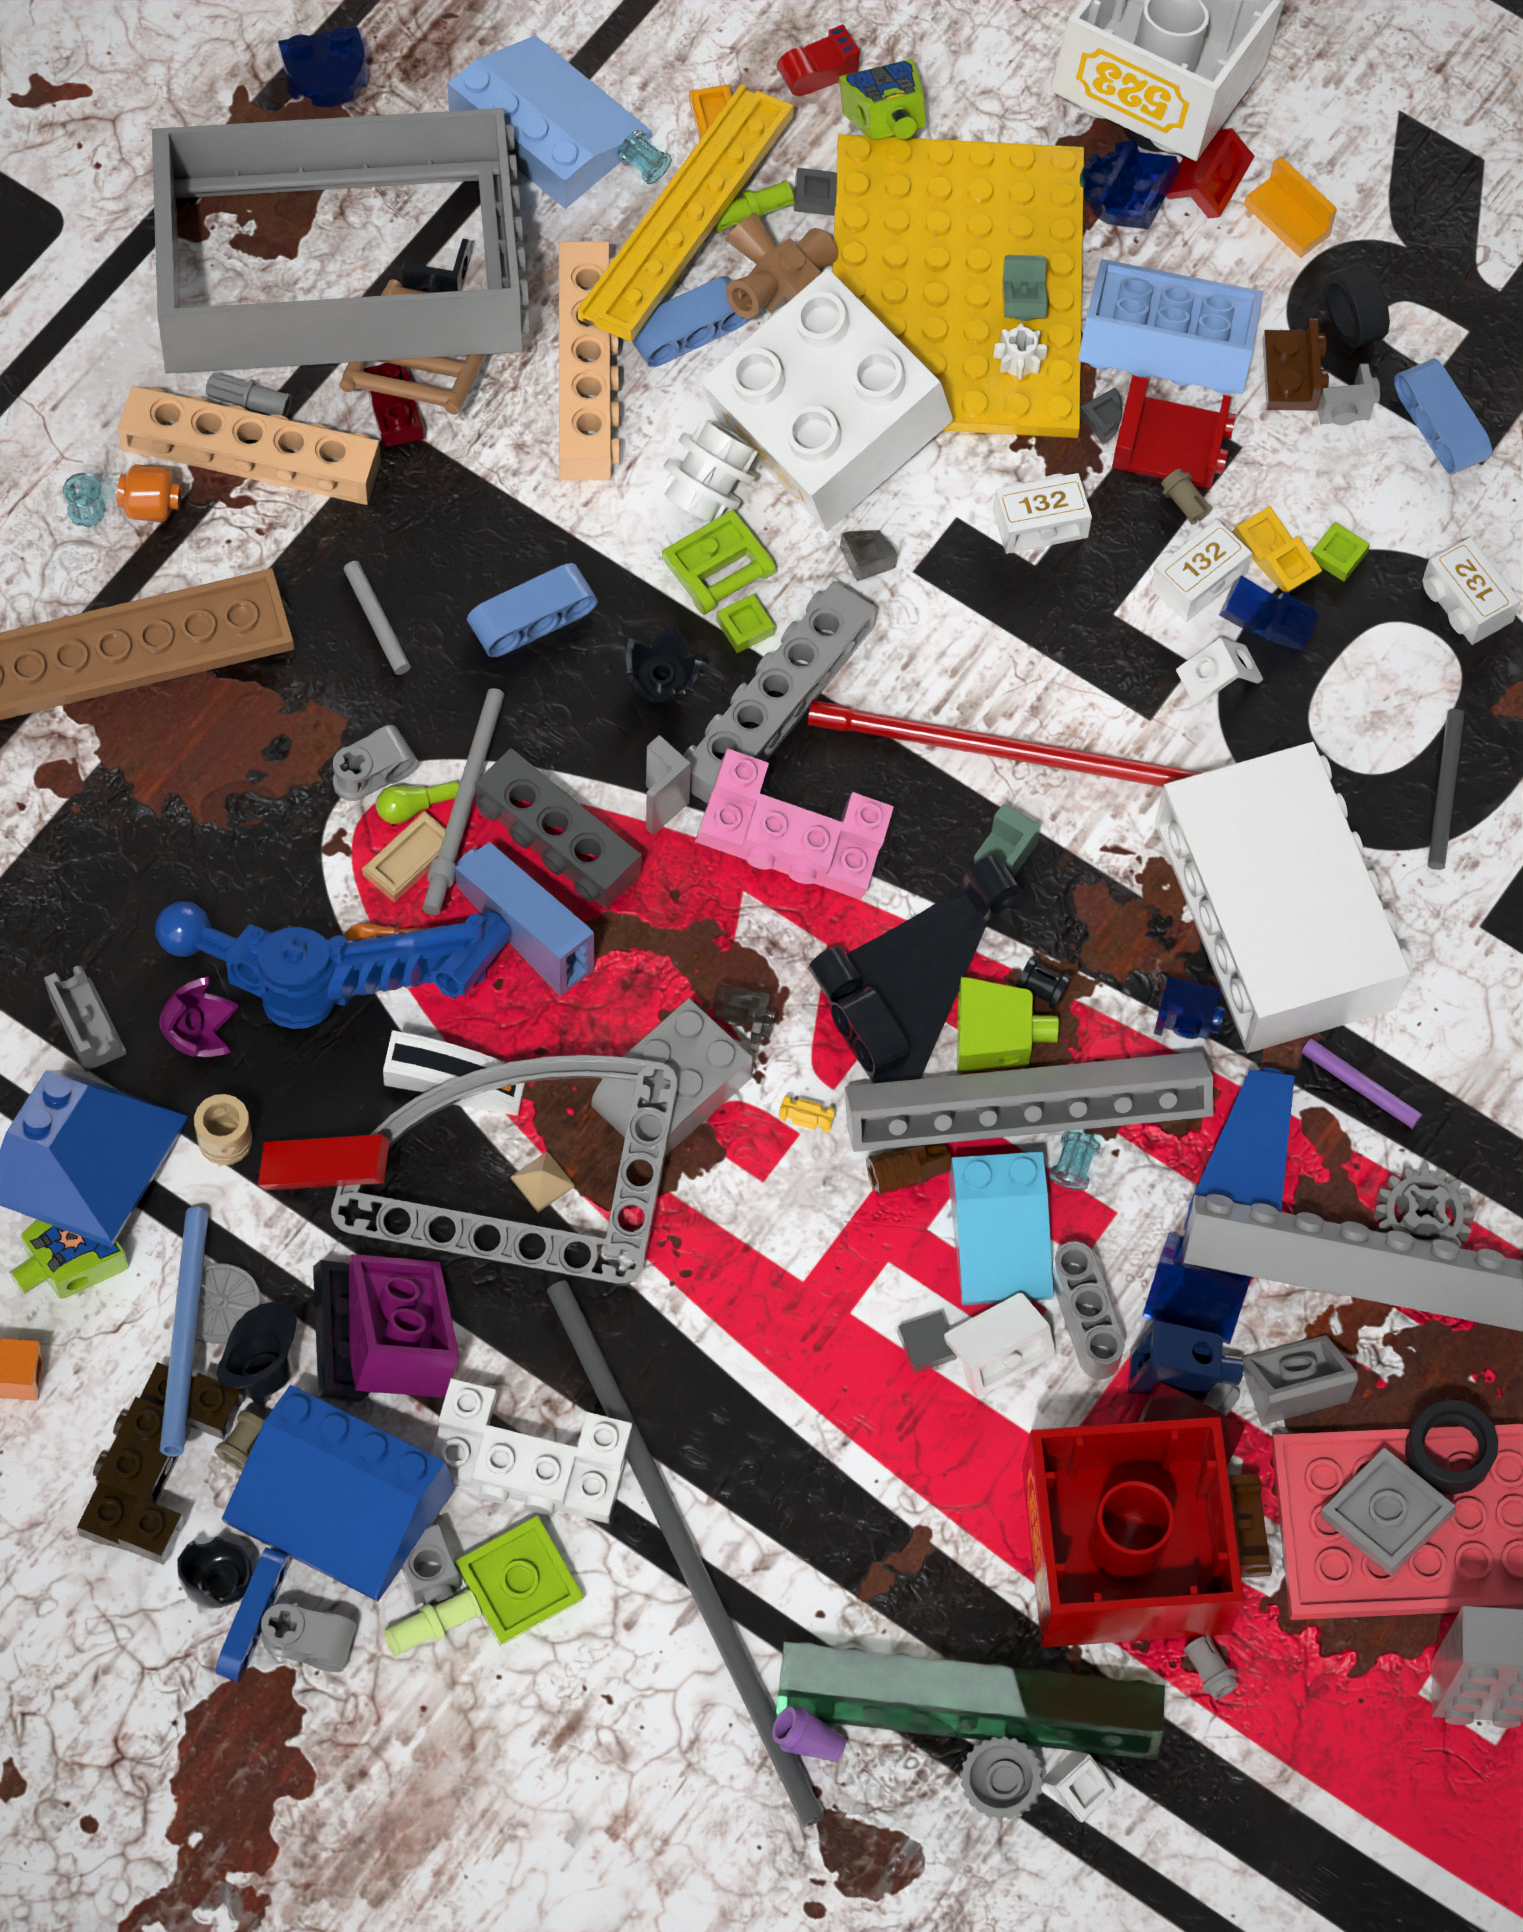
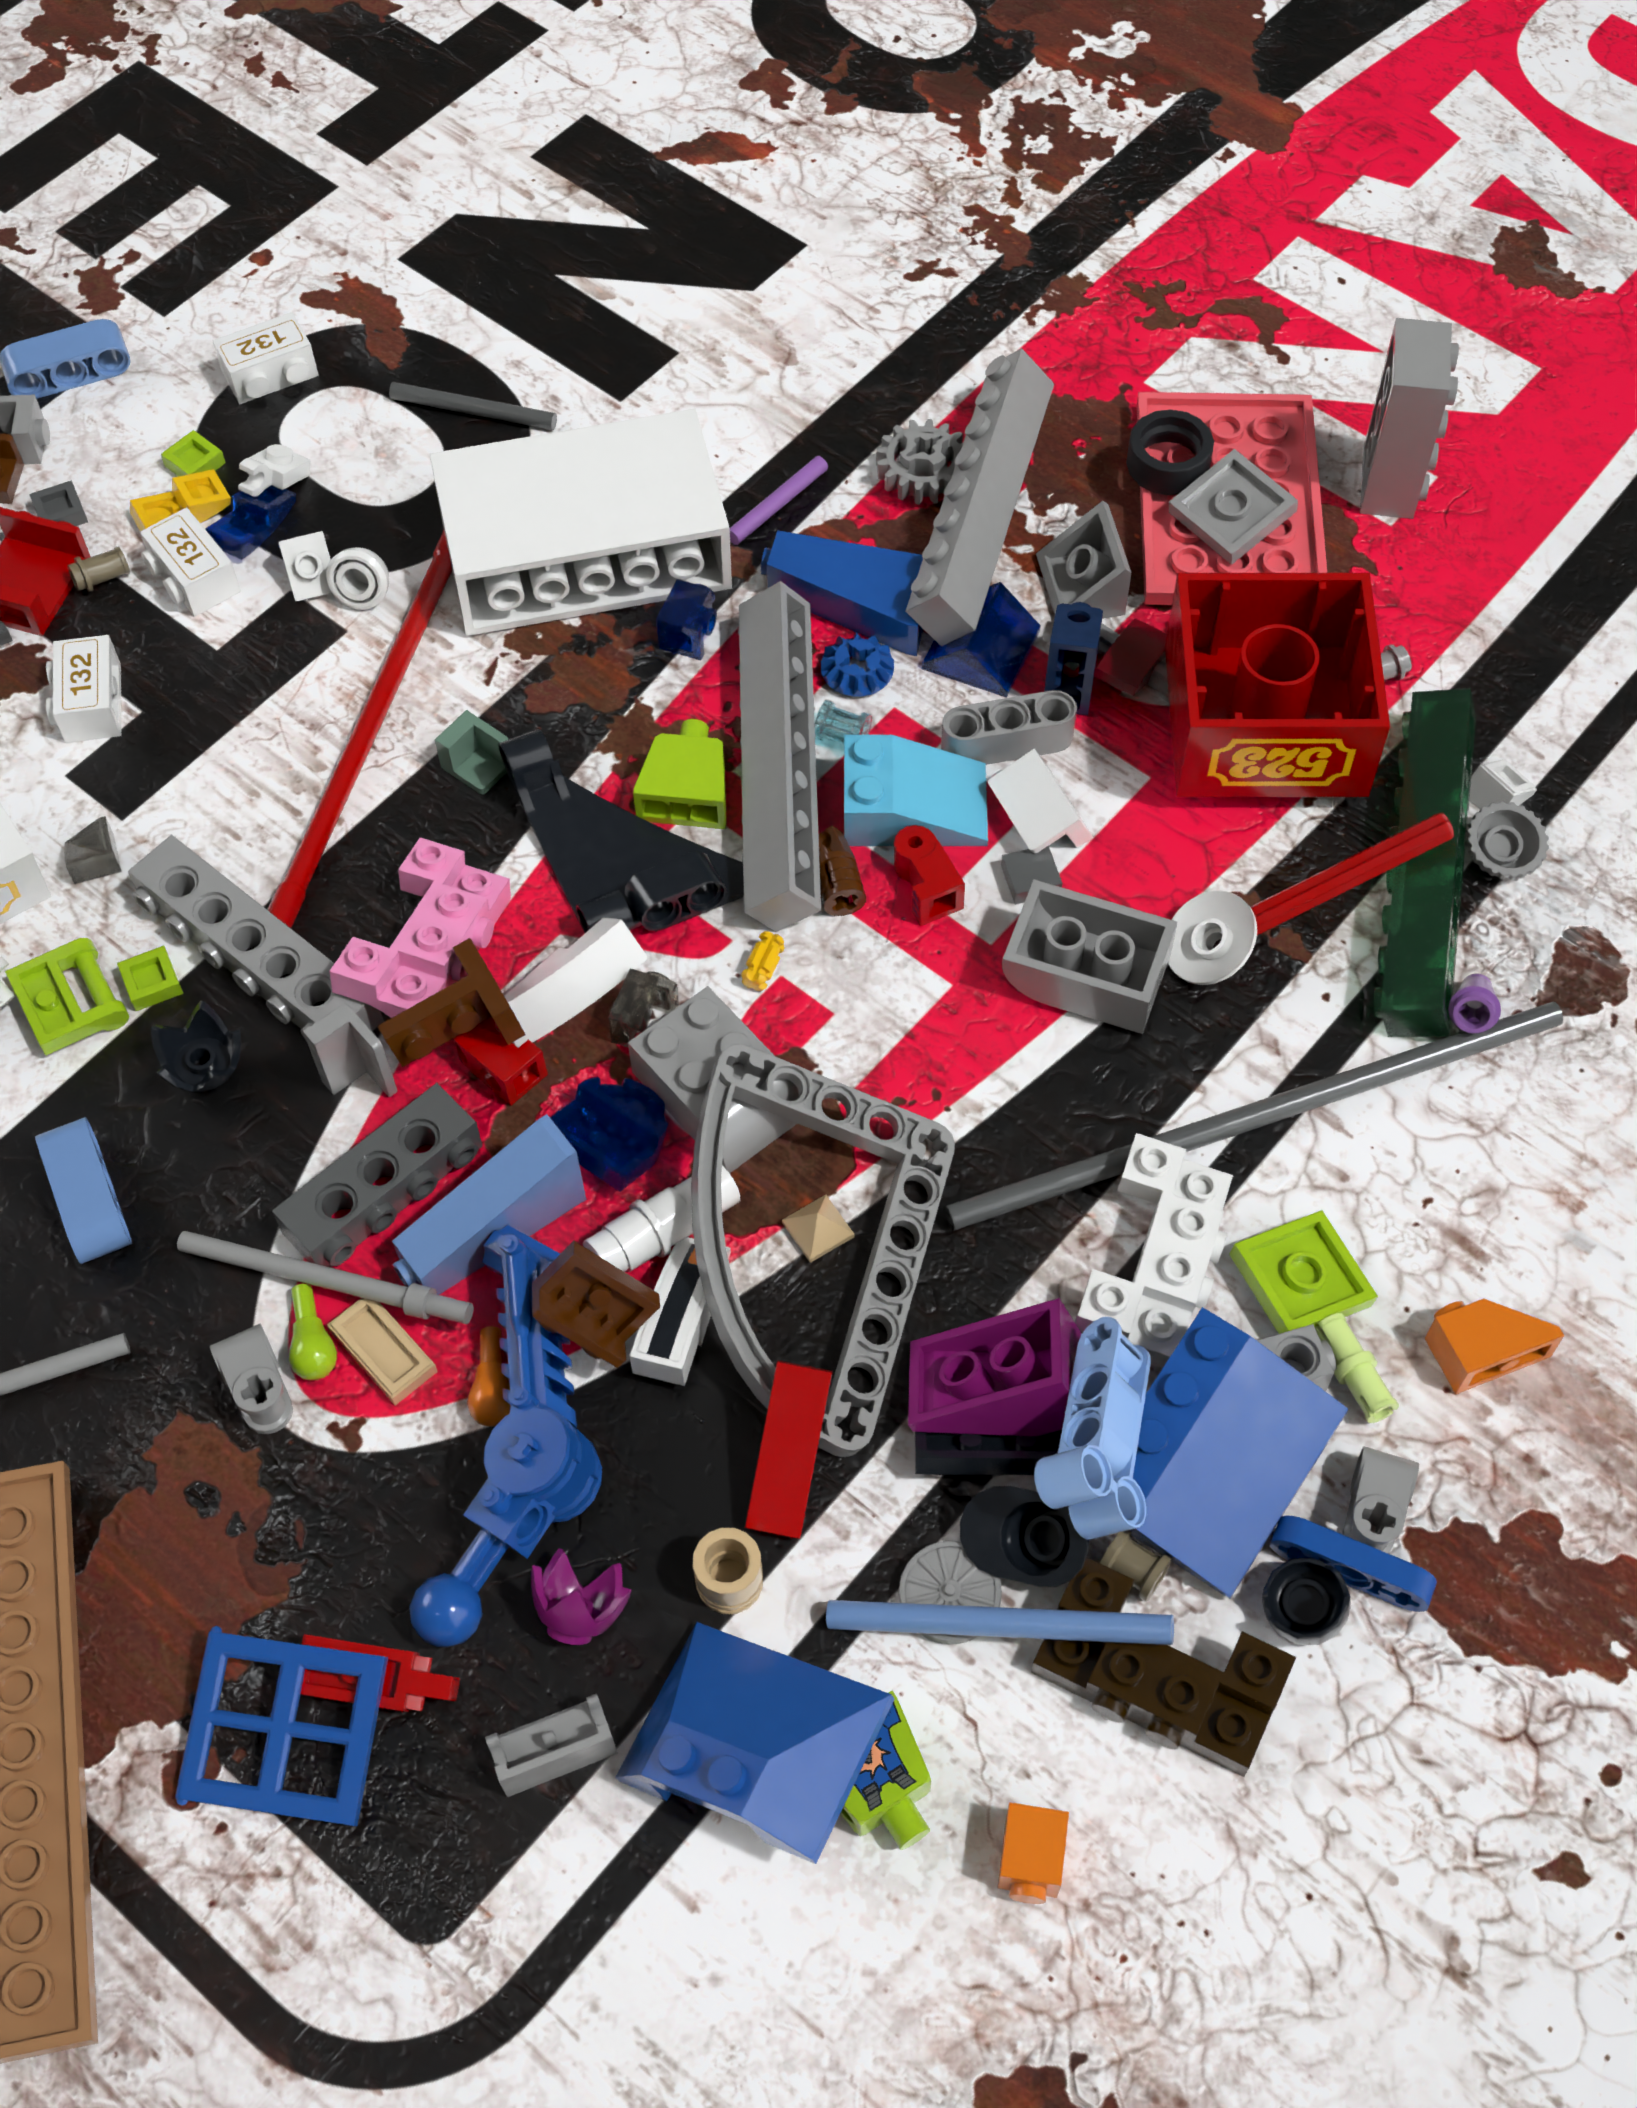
camera: 80 degrees left, 5 degrees down
black bush [1016,956,1073,1011] -> none
none -> dark grey tile [29,480,88,526]
none -> blue window [175,1626,388,1826]
none -> white plate [238,444,310,496]
none -> red hinge [301,1634,460,1712]
none -> white brick [326,547,389,610]
none -> reddish brown bracket [378,938,526,1067]
none -> red leg [453,1017,548,1106]
none -> white slope [504,917,648,1048]
none -> reddish brown bracket [532,1241,660,1368]
none -> clear blue slope [550,1077,669,1192]
none -> white piece [583,1166,740,1272]
none -> blue gear [821,631,894,697]
none -> red leg [894,825,965,926]
none -> light grey brick [1002,879,1178,1034]
none -> light blue piece [1034,1317,1151,1540]
none -> white dish [1168,890,1257,985]
none -> red axle [1250,813,1454,936]
none -> orange slope [1425,1298,1564,1394]

